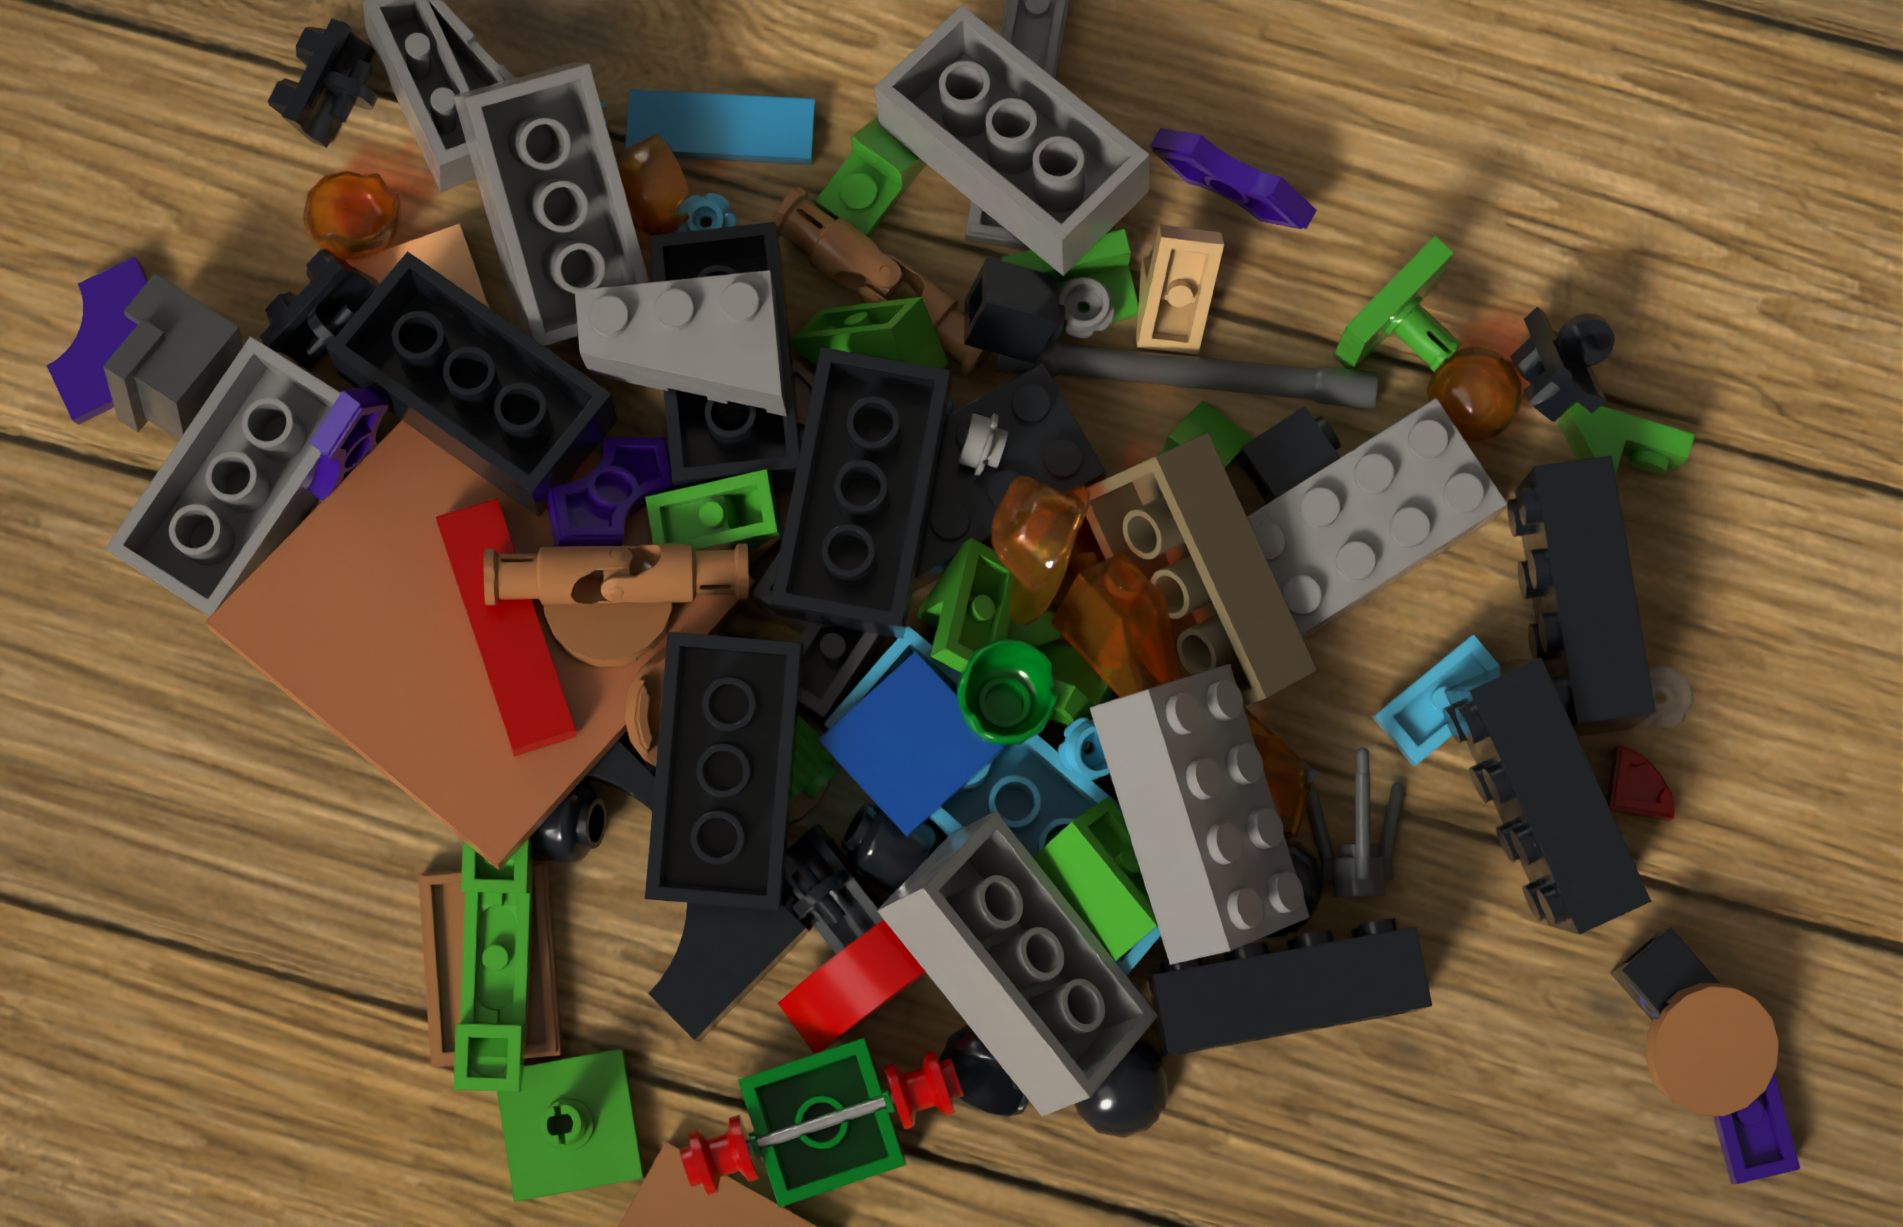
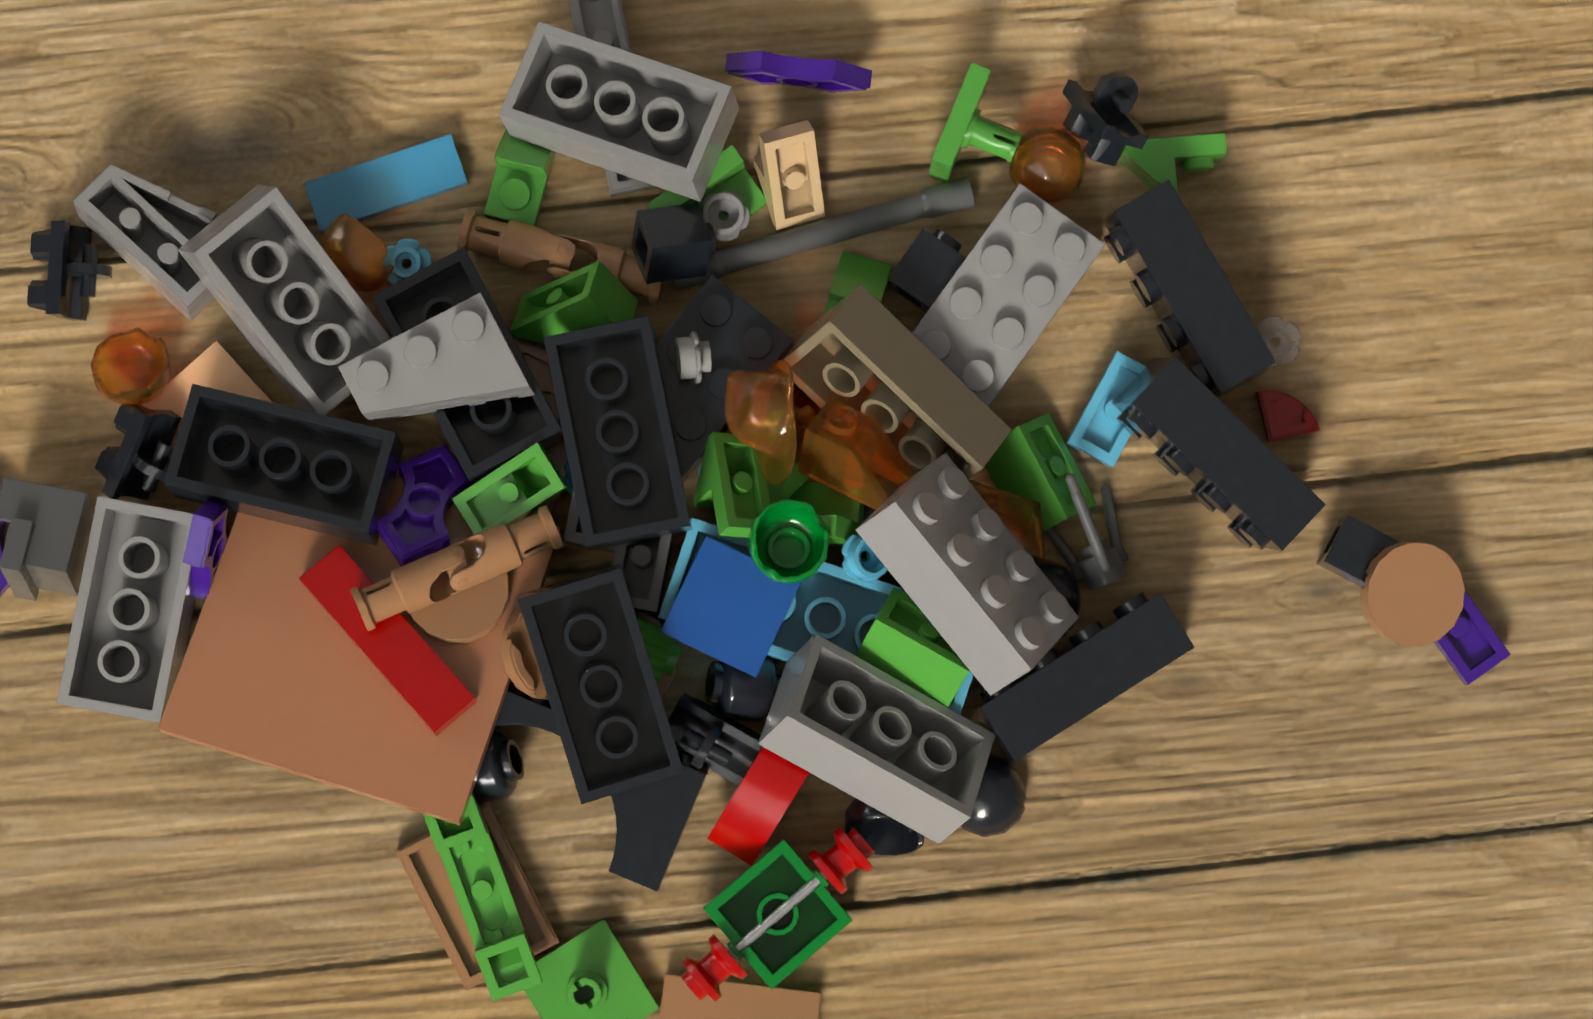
camera: 25 degrees left, 5 degrees up
none -> bright green panel [985,413,1097,540]

